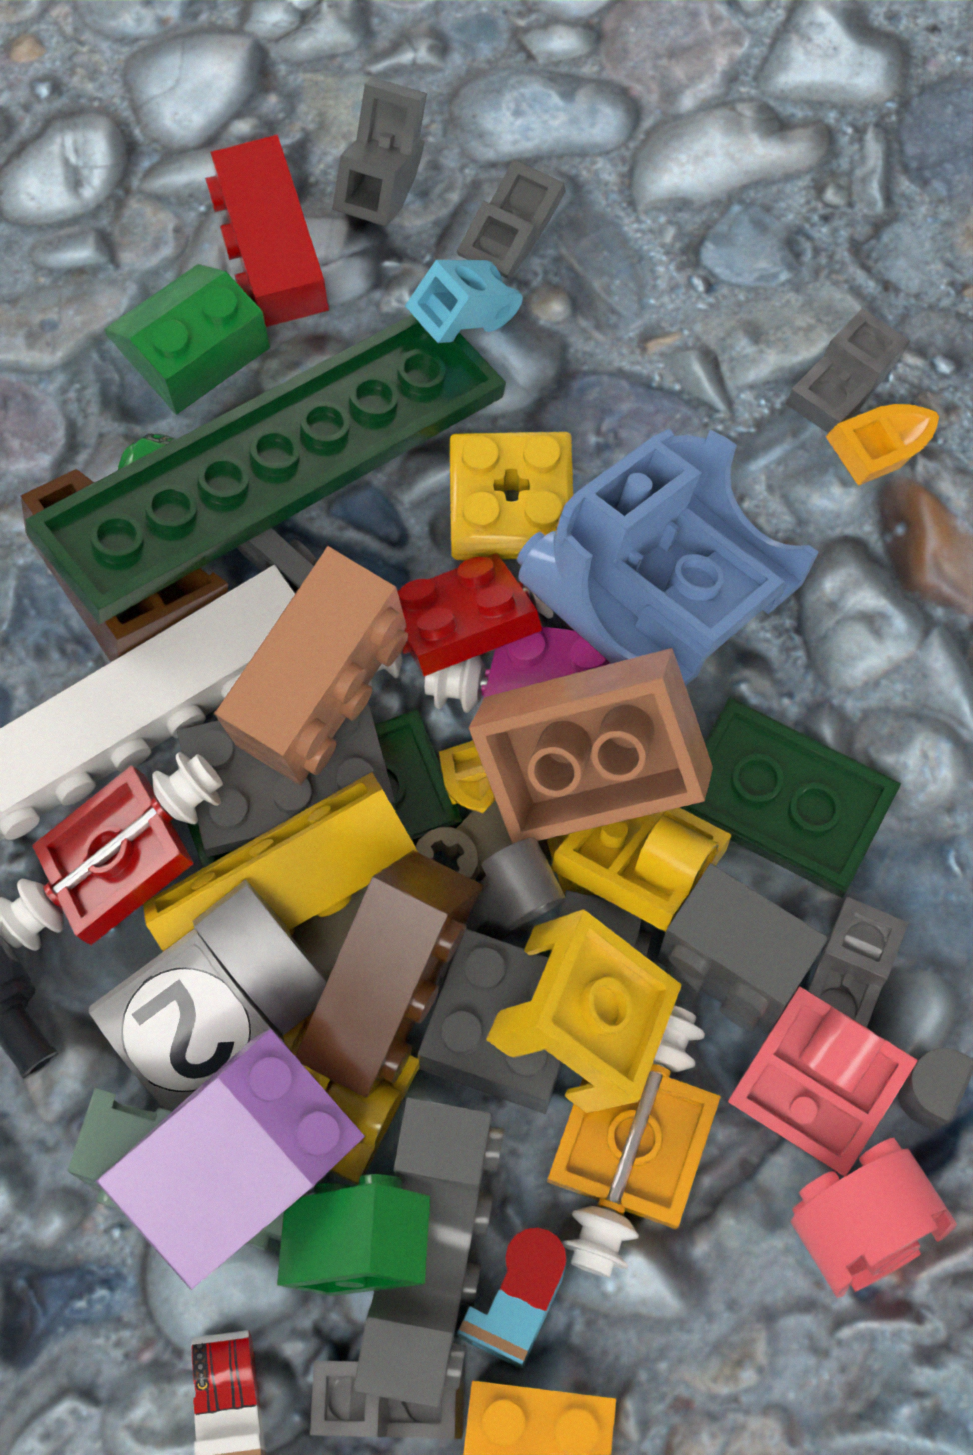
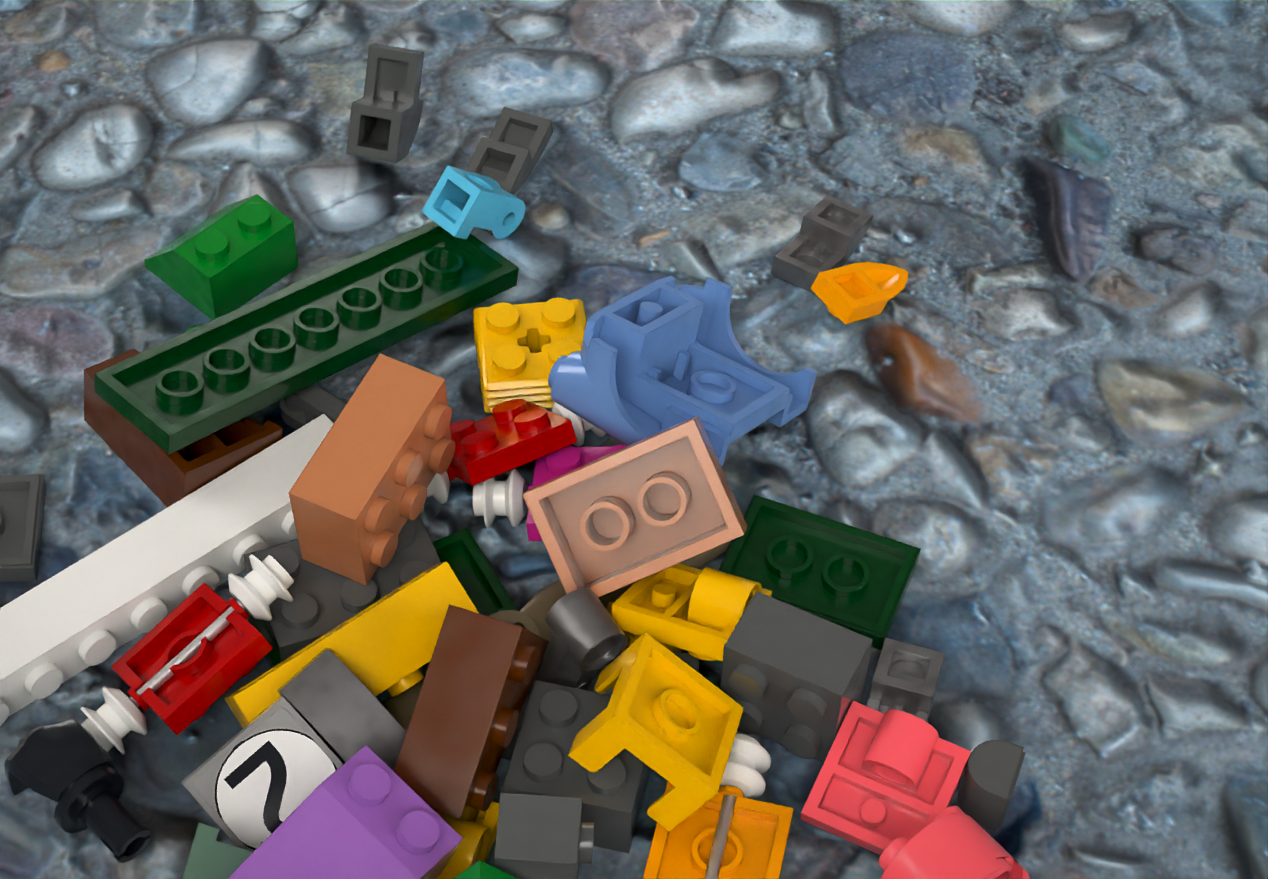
camera: 10 degrees left, 20 degrees down
red brick [205,134,329,327] -> none
yellow plate [439,741,496,813] -> none

